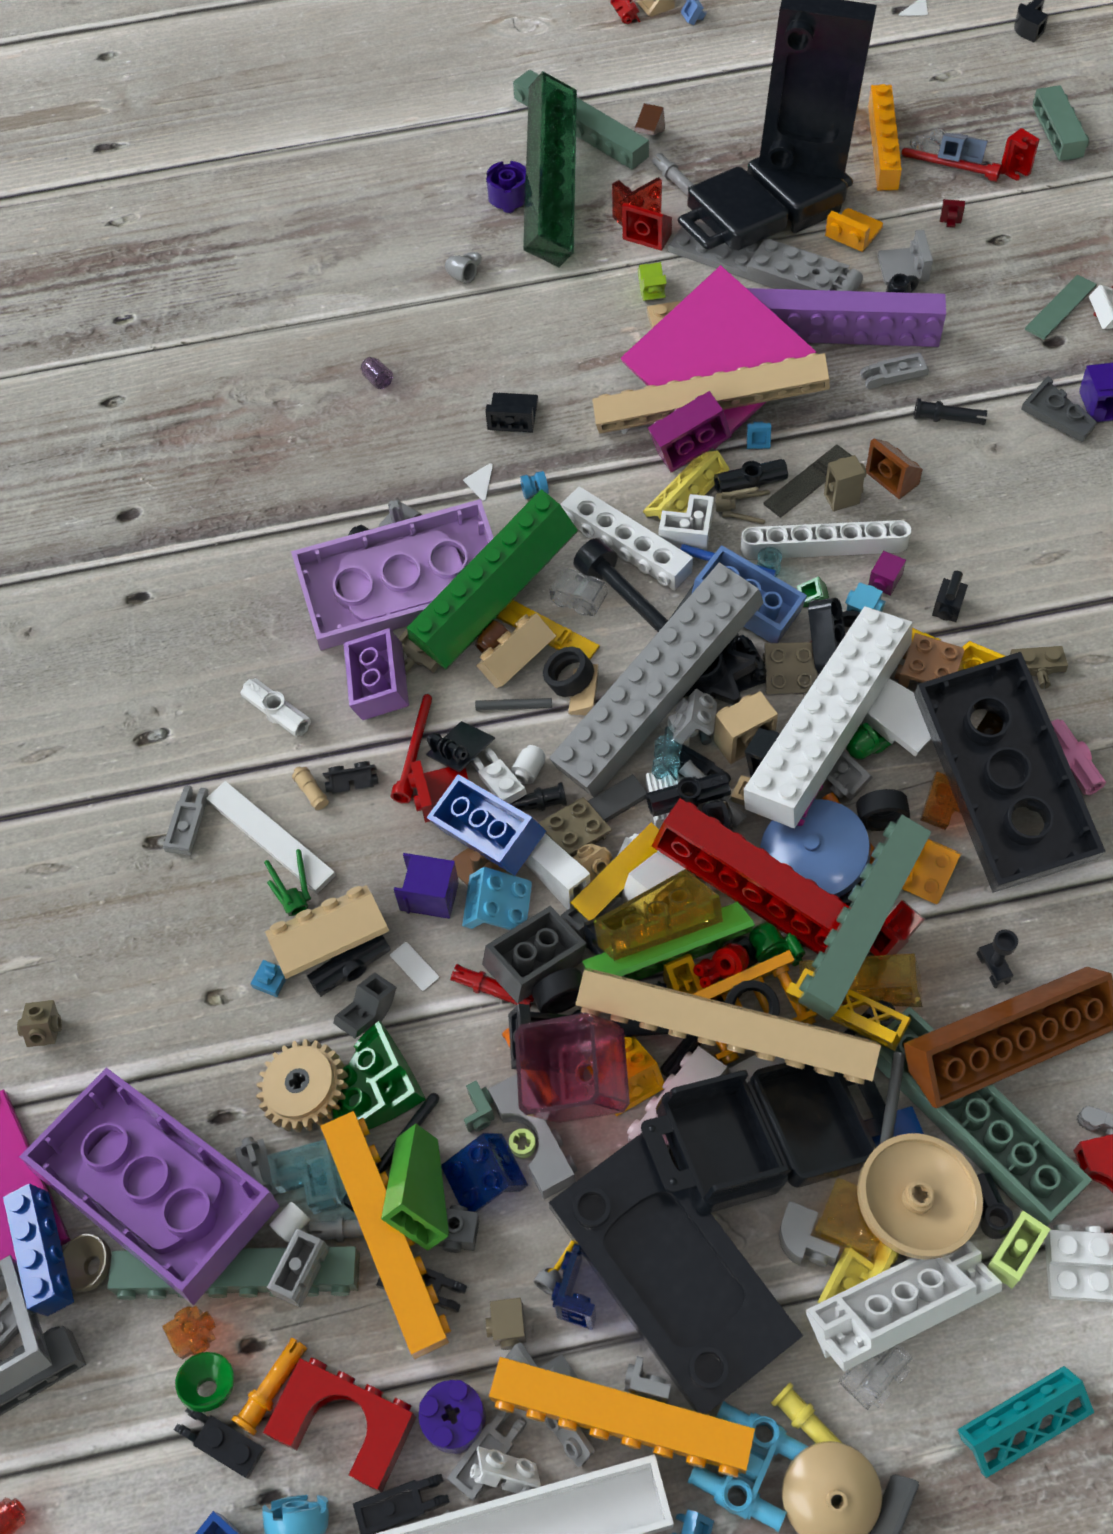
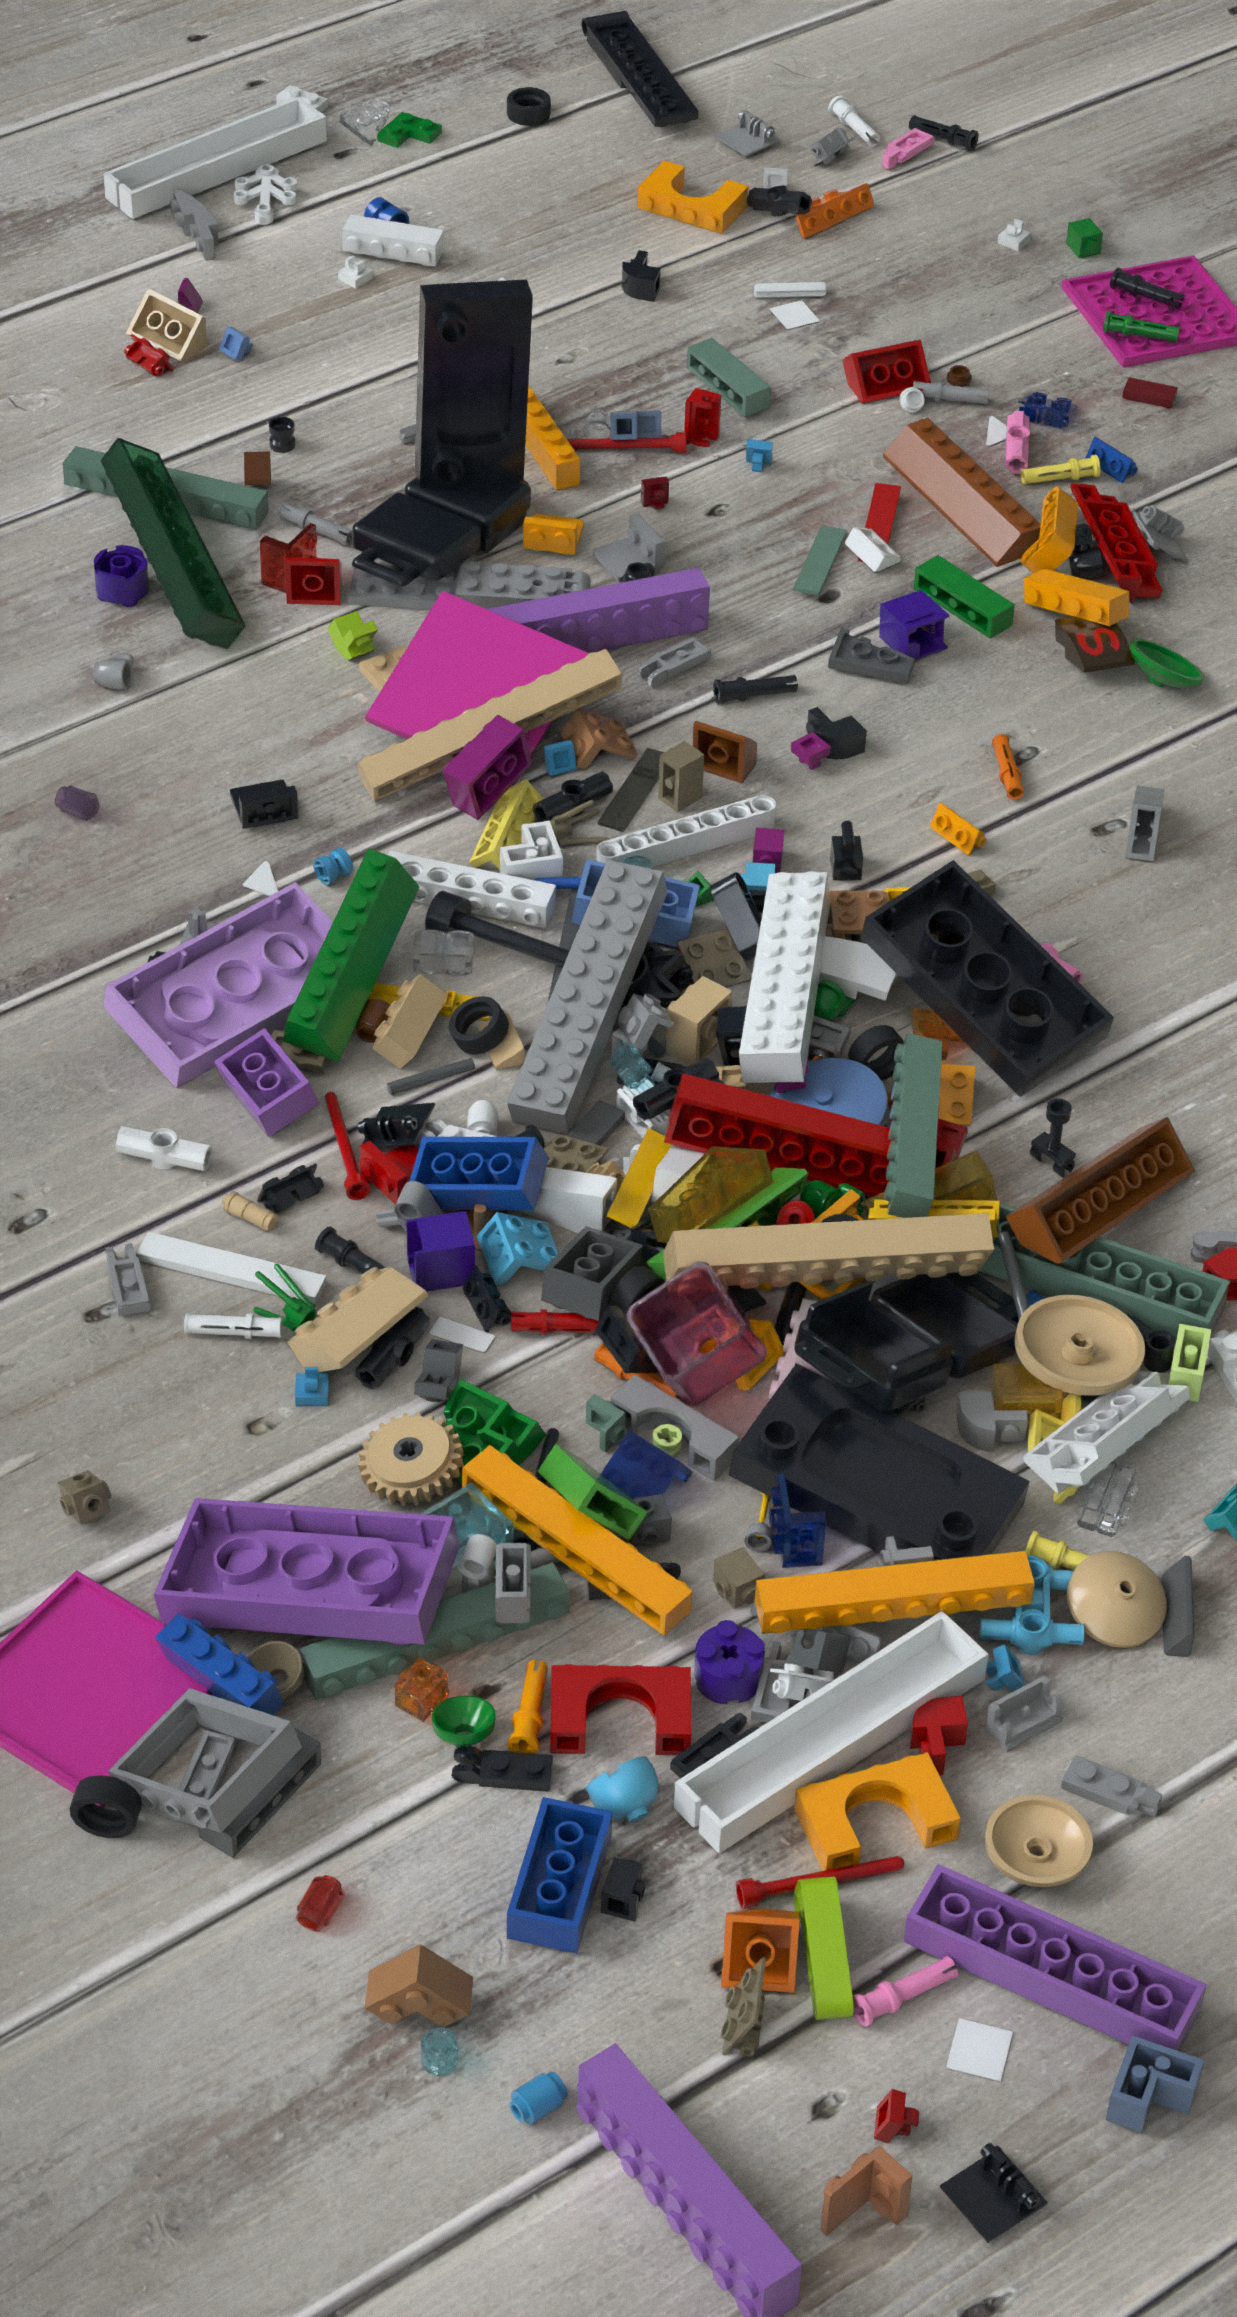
camera: 30 degrees left, 15 degrees down
none -> white pin [184,1313,283,1339]
none -> black wheel [269,417,295,453]
none -> black pin [315,1226,386,1274]
none -> light grey beam [376,1181,443,1231]
none -> black hinge [462,1265,511,1332]
none -> medium nougat bracket [560,708,638,770]
none -> dark azure tile [746,439,773,472]
none -> dark grey hinge [786,1630,851,1673]
none -> magenta tile [791,732,831,770]
none -> black brick [806,707,867,760]
none -> light orange hinge [929,802,987,856]

